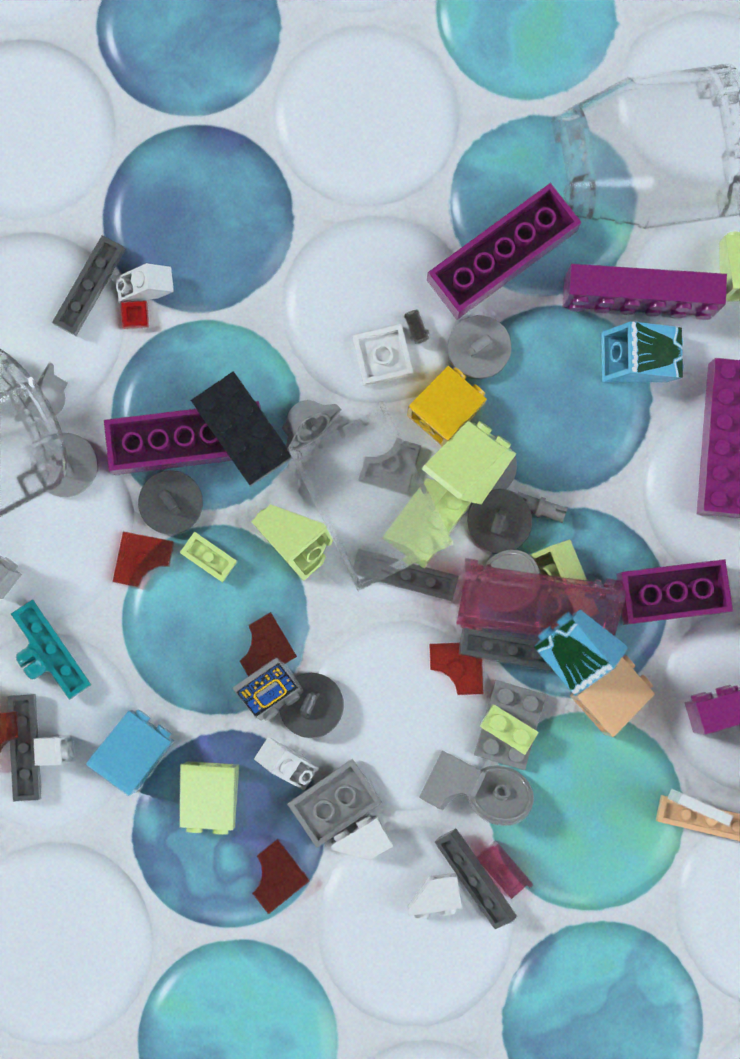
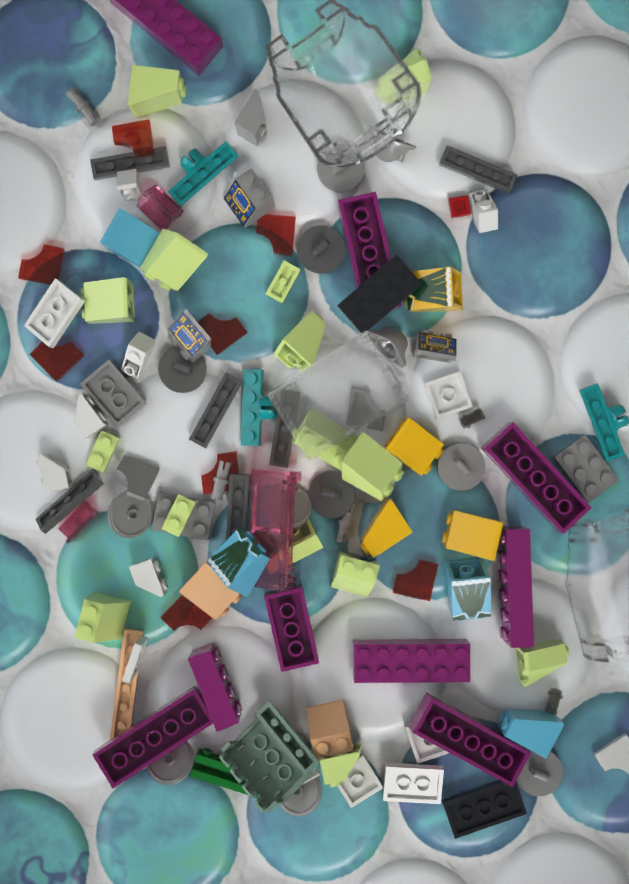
camera: 85 degrees right, 5 degrees up
none -> clear red tile [18,244,65,285]
none -> white plate [24,278,85,348]
none -> yellowish green slope [74,592,131,643]
none -> yellowish green plate [86,430,120,473]
none -> white slope [129,557,168,597]
none -> clear pink panel [136,184,184,230]
none -> yellowish green slope [139,229,208,291]
none -> clear red tile [160,595,212,631]
none -> dark grey plate [189,372,243,449]
none -> light grey pin [210,460,232,501]
none -> light grey slope [223,168,276,229]
none -> teal plate [241,369,278,446]
none -> yellowish green slope [330,550,380,597]
none -> yellow slope [360,497,413,558]
none -> clear red tile [392,559,439,601]
none -> slope [405,267,463,312]
none -> slope [413,330,457,363]
none -> yellow slope [441,509,503,561]
none -> light grey plate [553,435,619,503]
none -> teal plate [579,383,629,461]

